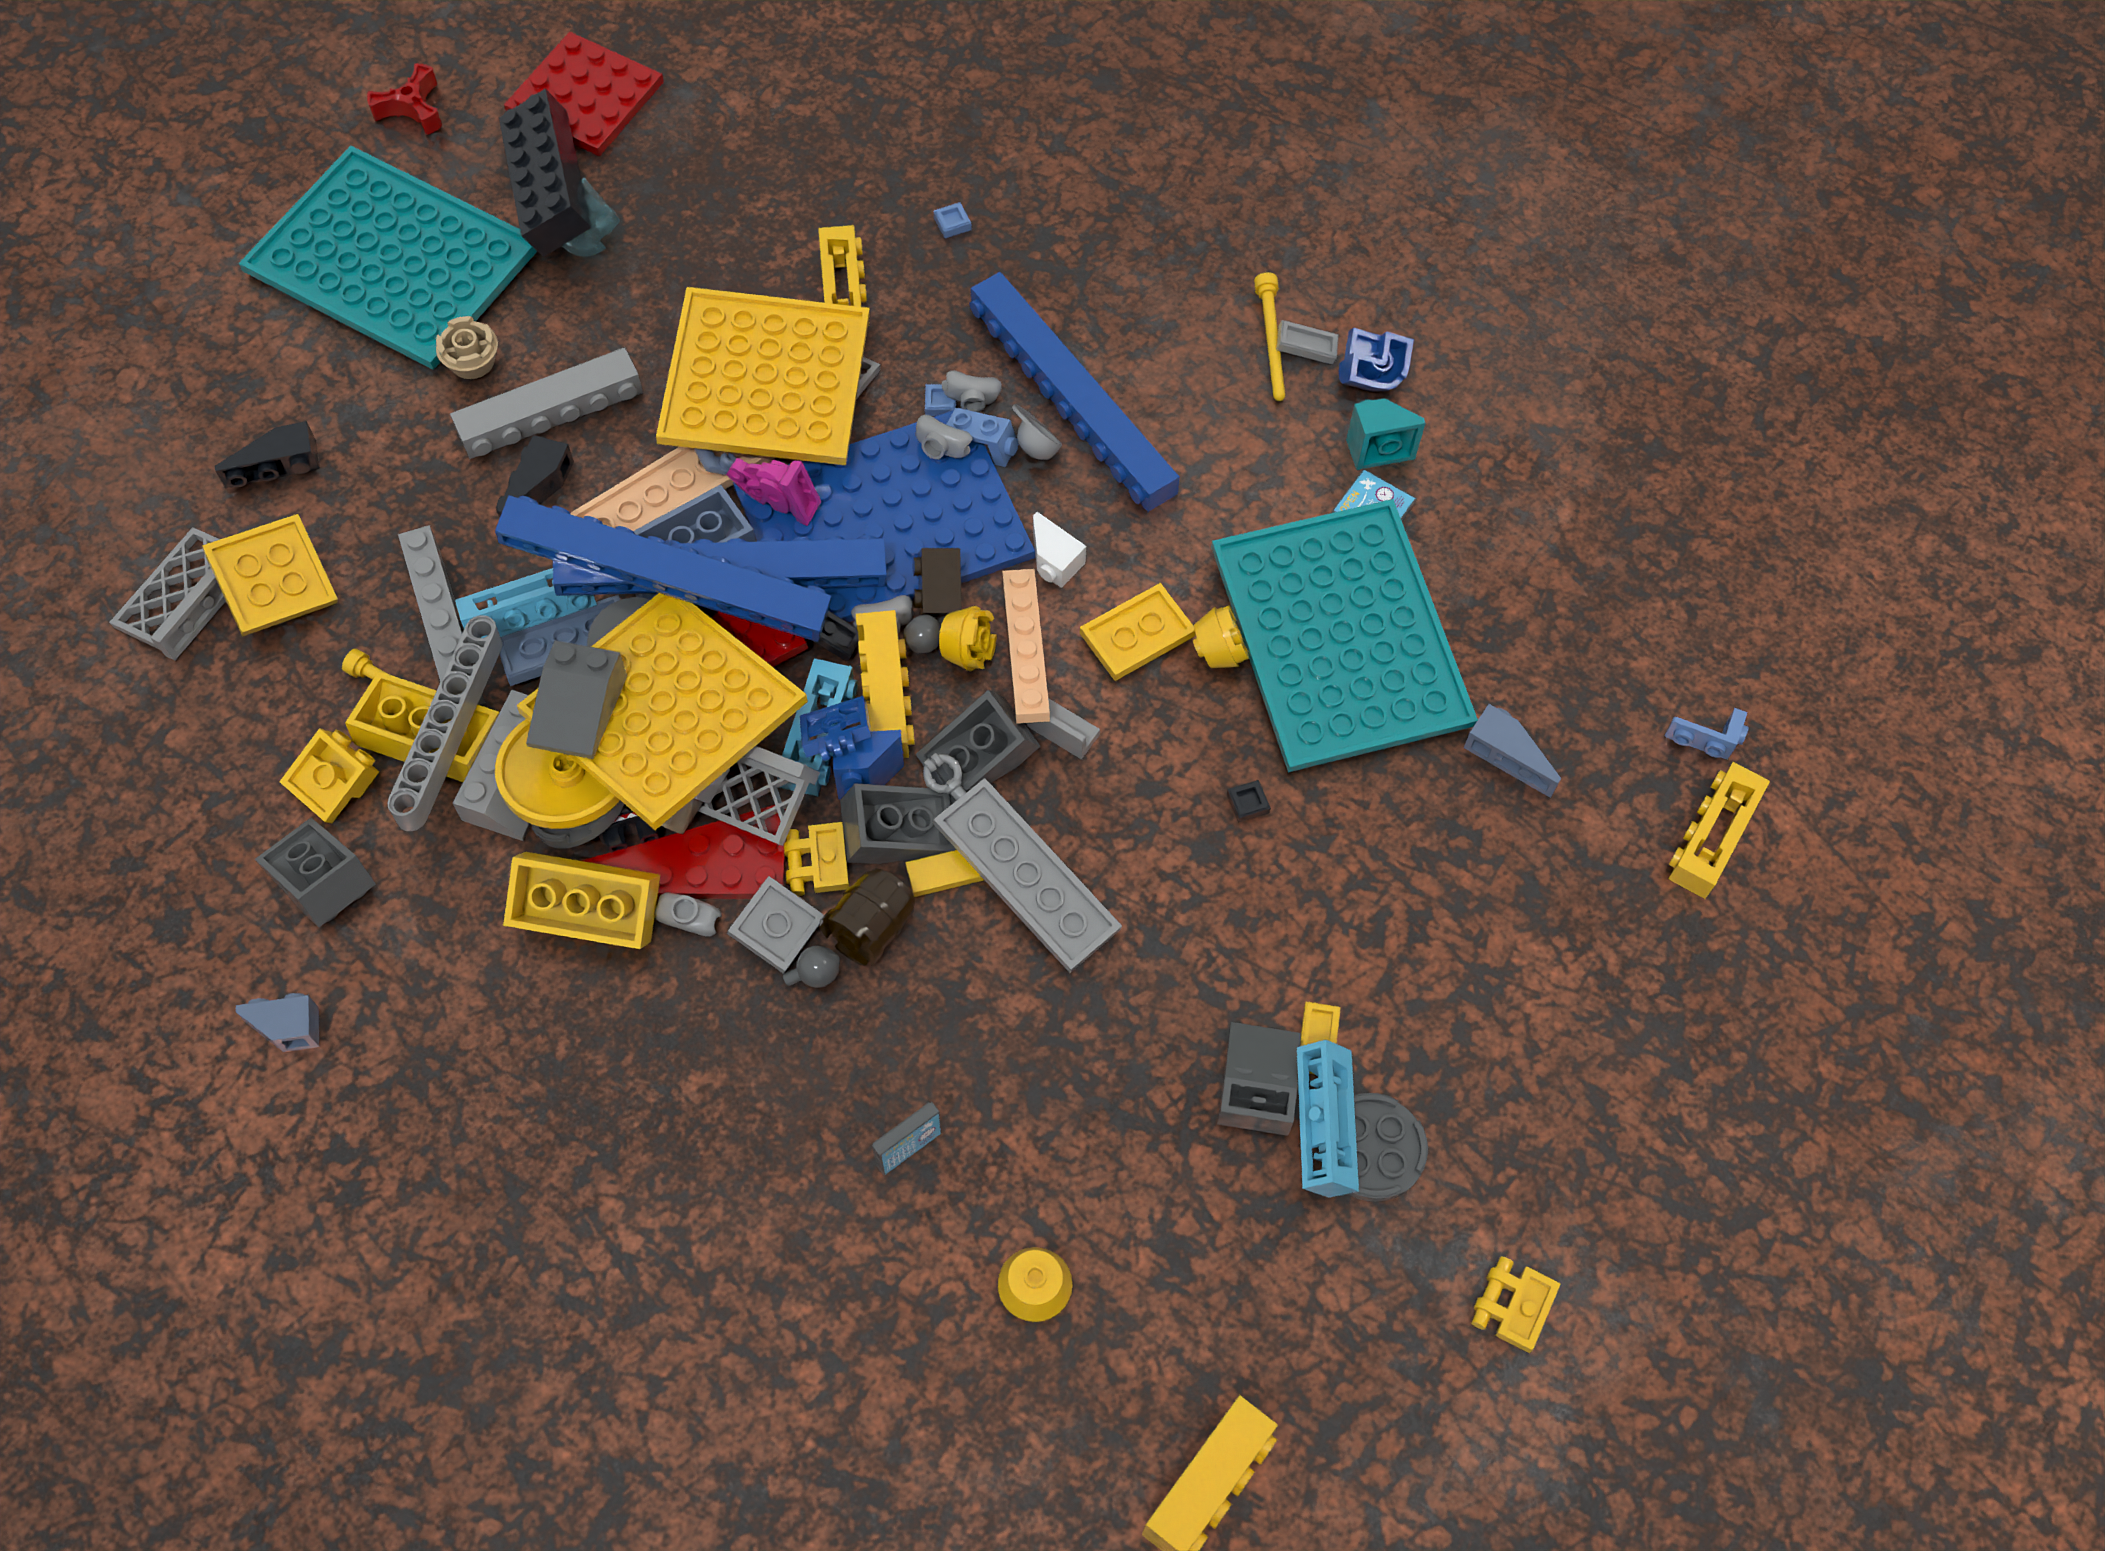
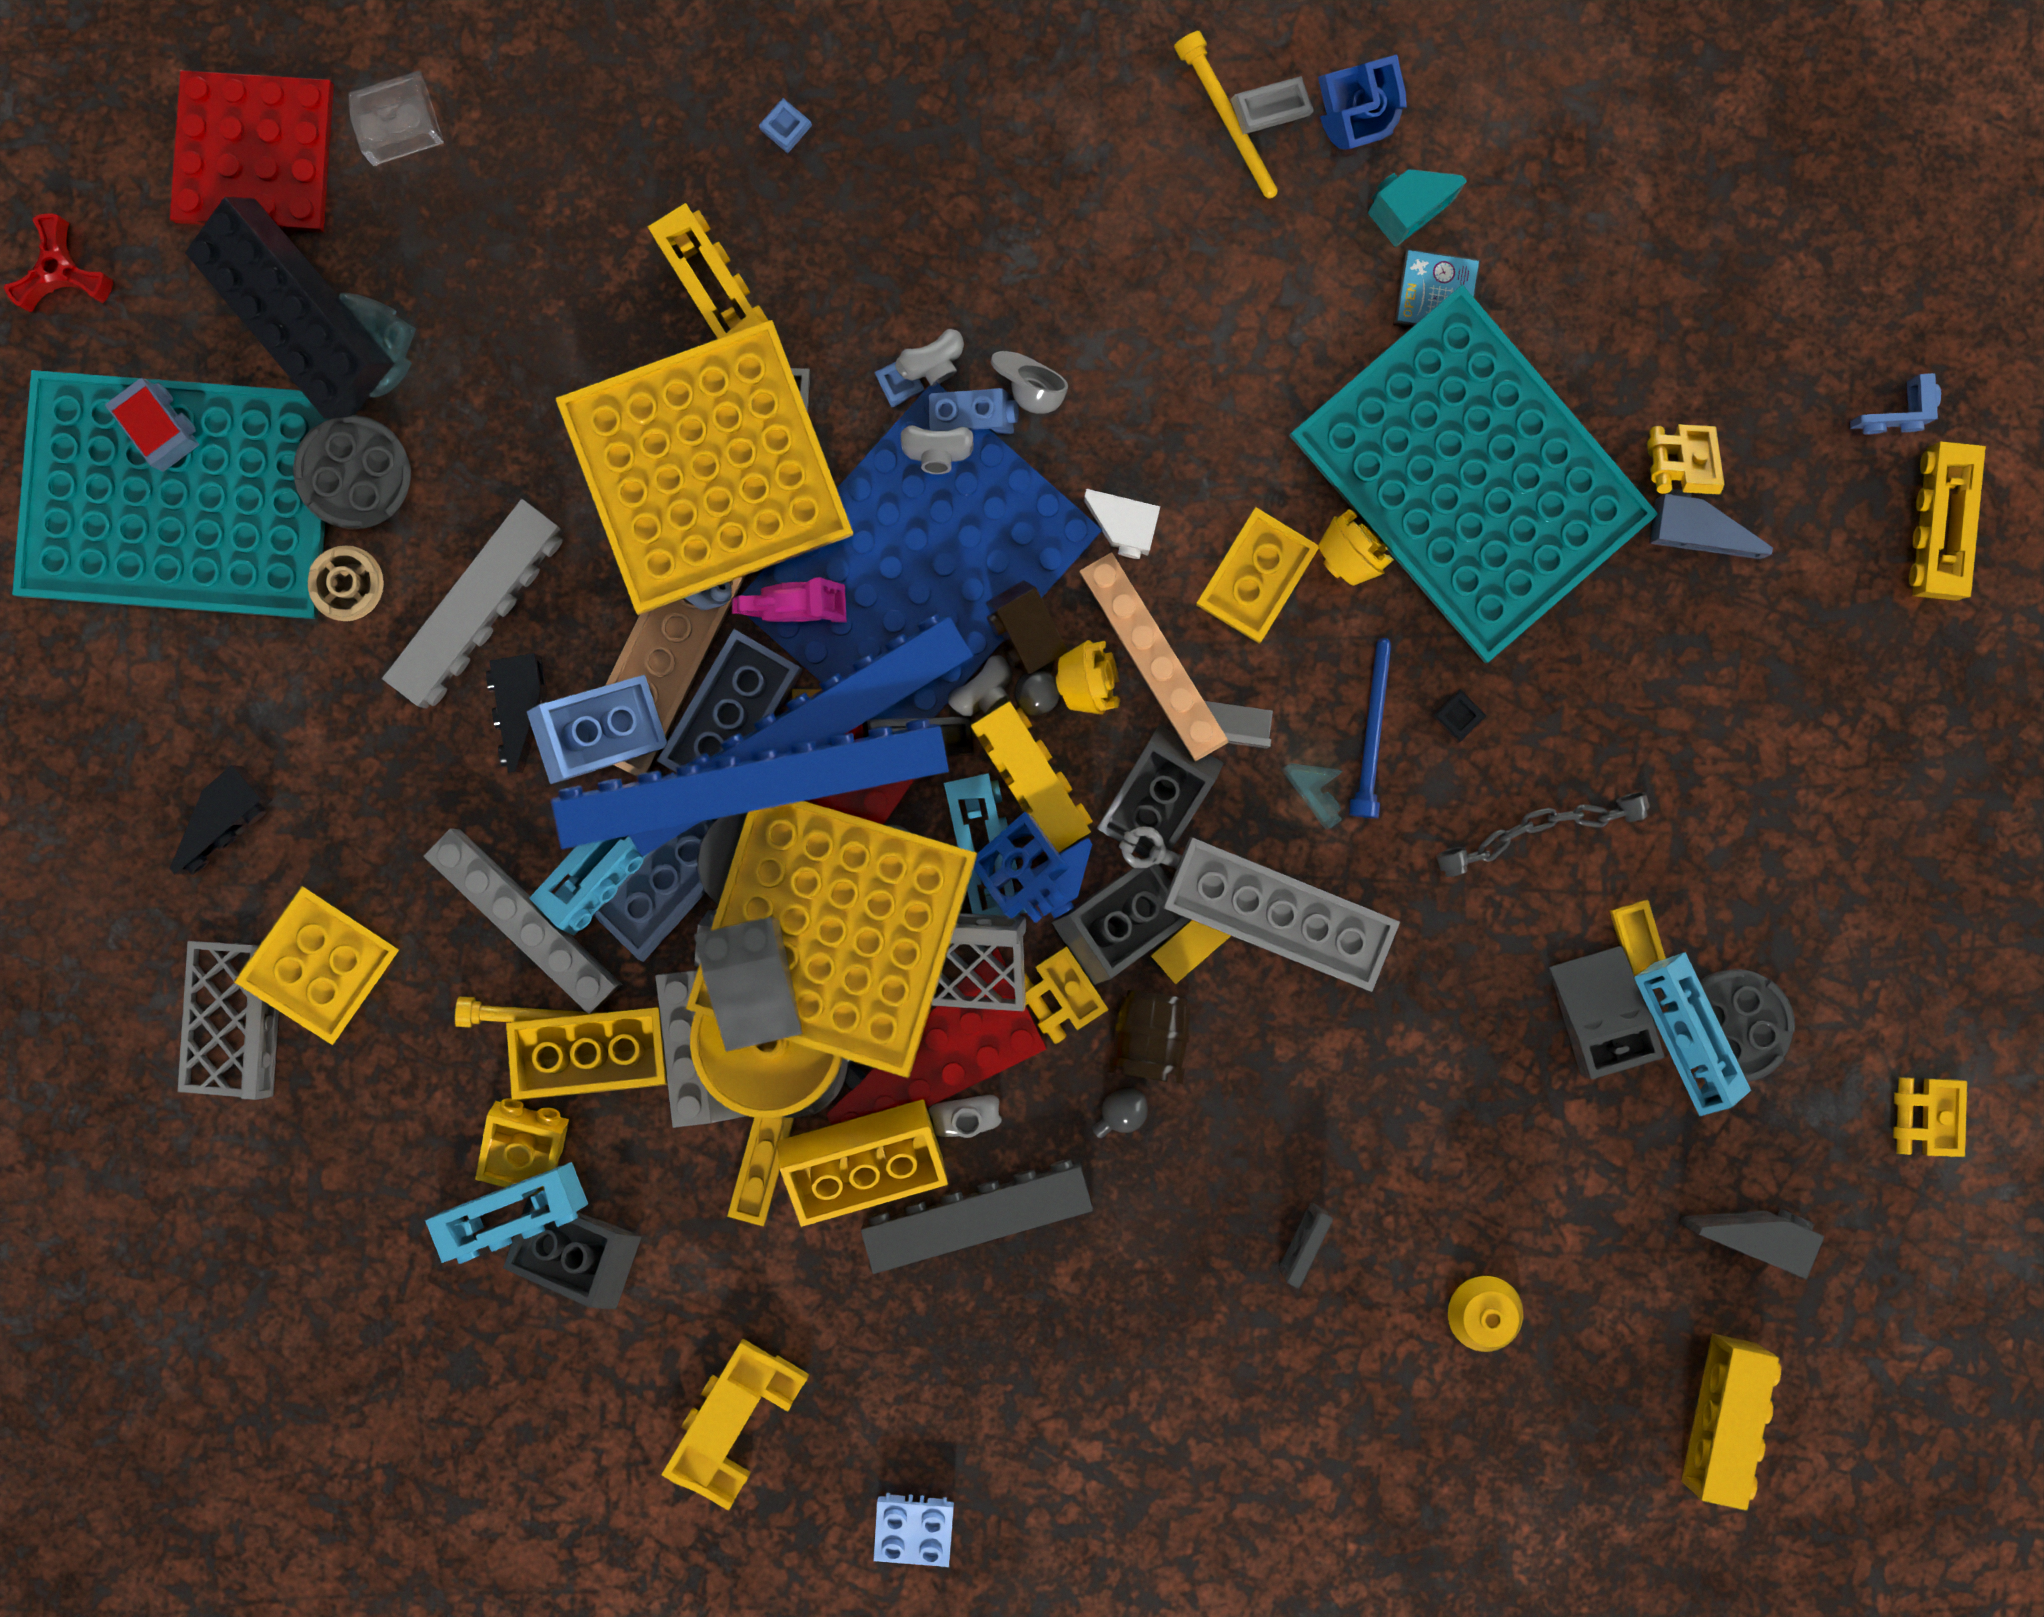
camera: 25 degrees left, 25 degrees up
sand blue slope [236,993,319,1052] -> none
light grey beam [387,615,503,831] -> none
light grey plate [727,876,824,974] -> none
blue brick [970,272,1180,512] -> none
none -> brick [105,377,200,472]
none -> dark grey tile [293,415,411,530]
none -> clear slope [349,70,444,166]
none -> medium azure brick [425,1162,588,1264]
none -> light blue slope [527,675,667,784]
none -> yellow bracket [661,1339,809,1511]
none -> yellow plate [727,1117,794,1227]
none -> dark grey brick [861,1159,1093,1274]
none -> light blue hinge [874,1493,954,1567]
none -> clear light blue slope [1281,763,1343,829]
none -> blue piece [1349,638,1391,818]
none -> dark grey piece [1436,792,1650,877]
none -> yellow plate [1647,424,1725,494]
none -> dark grey slope [1679,1209,1824,1279]

